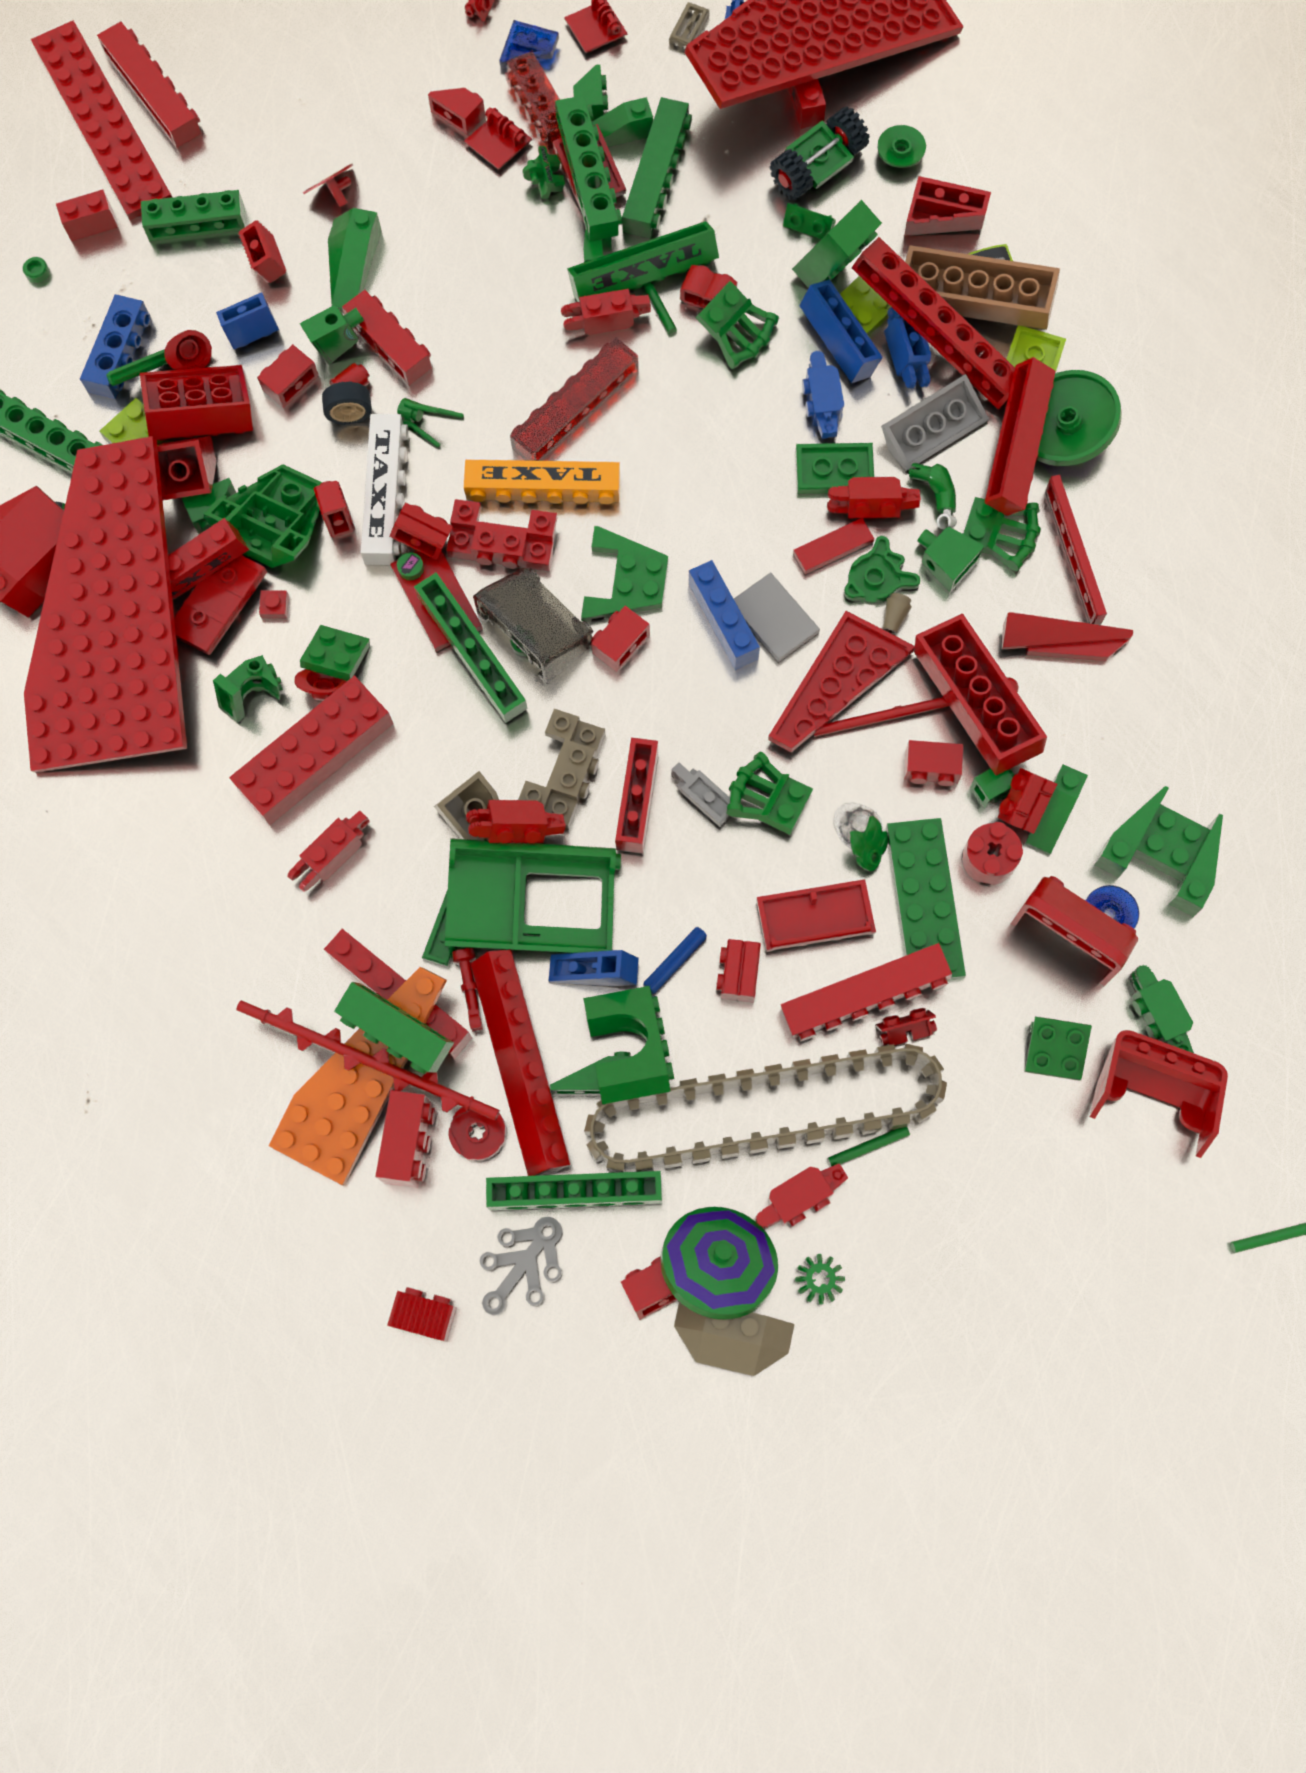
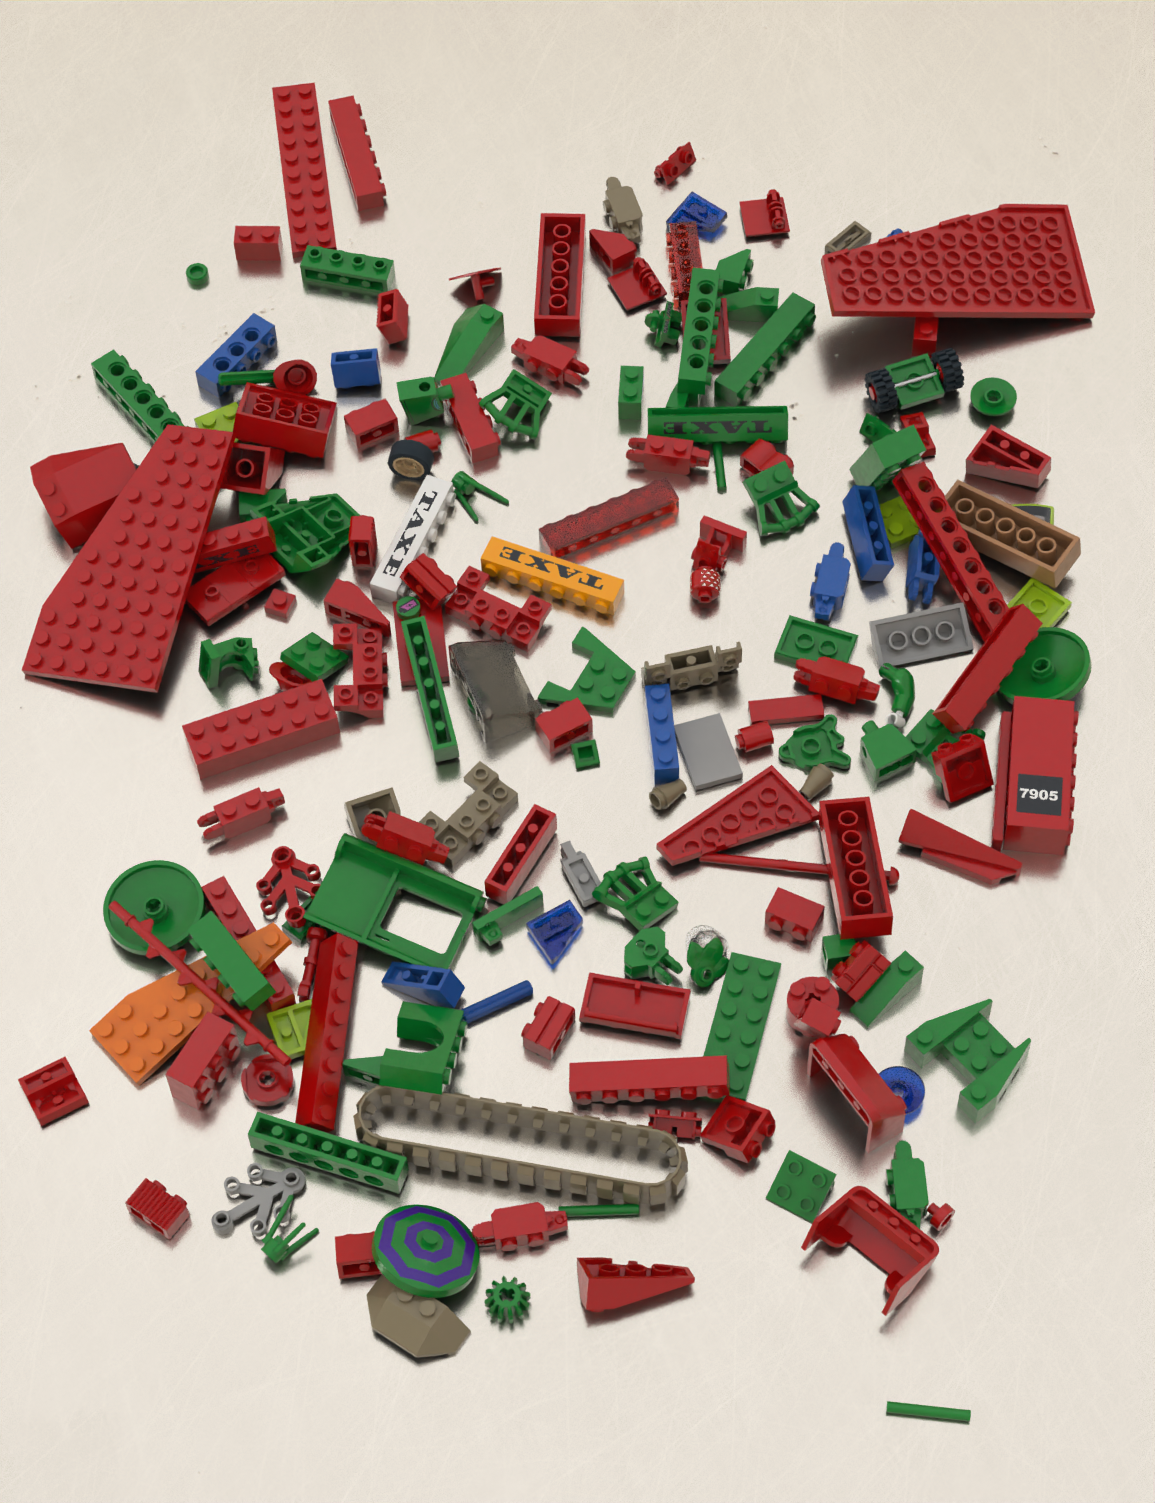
camera: 20 degrees right, 15 degrees down
none -> red slope [18,1057,89,1126]
none -> green dish [103,860,206,956]
none -> red plant [256,846,321,928]
none -> green plant [261,1195,319,1264]
none -> lime wing [266,999,312,1059]
none -> red slope [323,579,391,638]
none -> red bracket [333,623,388,718]
none -> green hinge [472,886,544,946]
none -> green plate [479,369,552,440]
none -> red hinge [511,335,590,385]
none -> clear blue wing [526,899,583,965]
none -> red brick [534,213,586,337]
none -> green slope [570,739,600,768]
none -> red wedge [577,1257,695,1312]
none -> dark tan hinge [603,176,643,243]
none -> green brick [618,365,644,420]
none -> green hinge [624,926,683,985]
none -> dark tan bracket [641,641,742,691]
none -> dark tan cone [649,779,687,810]
none -> red head [690,566,721,603]
none -> red tile [691,515,747,572]
none -> red plate [700,1095,776,1164]
none -> red brick [735,721,774,753]
none -> red brick [794,998,841,1038]
none -> red slope [900,412,936,458]
none -> red tile [927,1202,955,1231]
none -> red plate [931,733,994,803]
none -> red brick [1002,696,1079,855]

